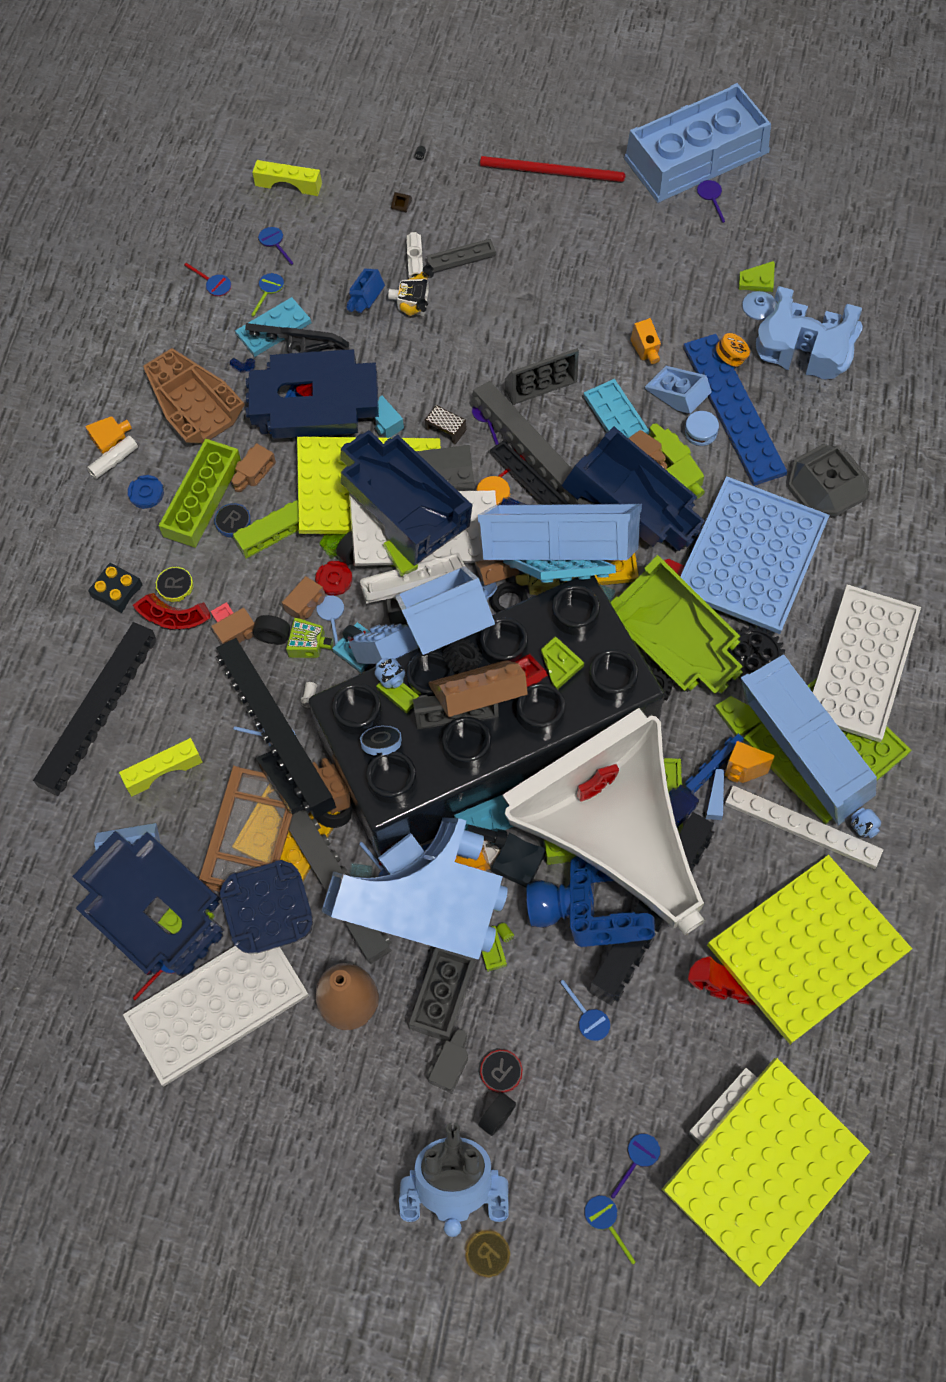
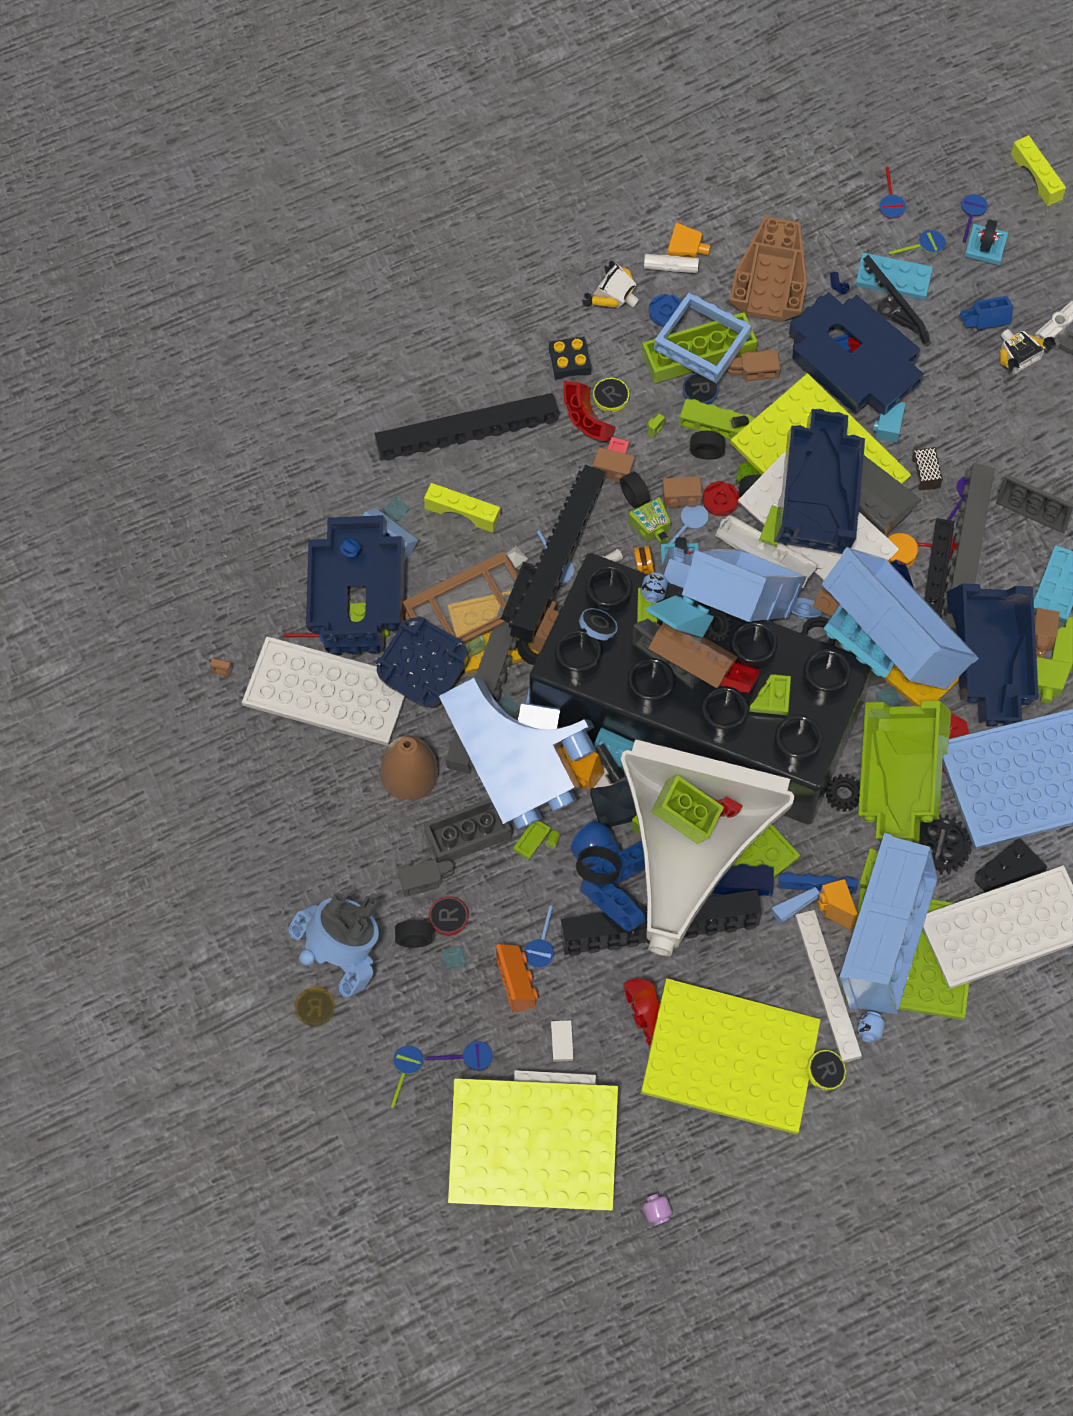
camera: 45 degrees right, 0 degrees up
none -> medium nougat tile [210,659,232,677]
none -> blue tile [340,537,361,558]
none -> clear light blue tile [383,497,410,523]
none -> clear light blue tile [442,946,466,971]
none -> clear light blue tile [465,636,485,658]
none -> orange slope [496,944,538,1013]
none -> white slope [505,546,528,569]
none -> white tile [551,1020,573,1062]
none -> black tyre [576,846,621,885]
none -> torso [582,261,639,308]
none -> light orange head [634,545,654,574]
none -> lavender head [642,1193,672,1226]
none -> medium azure slope [646,595,714,638]
none -> lime plate [647,413,665,439]
none -> lime brick [651,774,724,844]
none -> light blue window [654,293,751,384]
none -> black tyre [690,430,725,460]
none -> black piece [729,415,749,428]
none -> black tile [806,1050,846,1091]
none -> medium azure plate [965,219,1008,265]
none -> black wedge [974,838,1047,893]

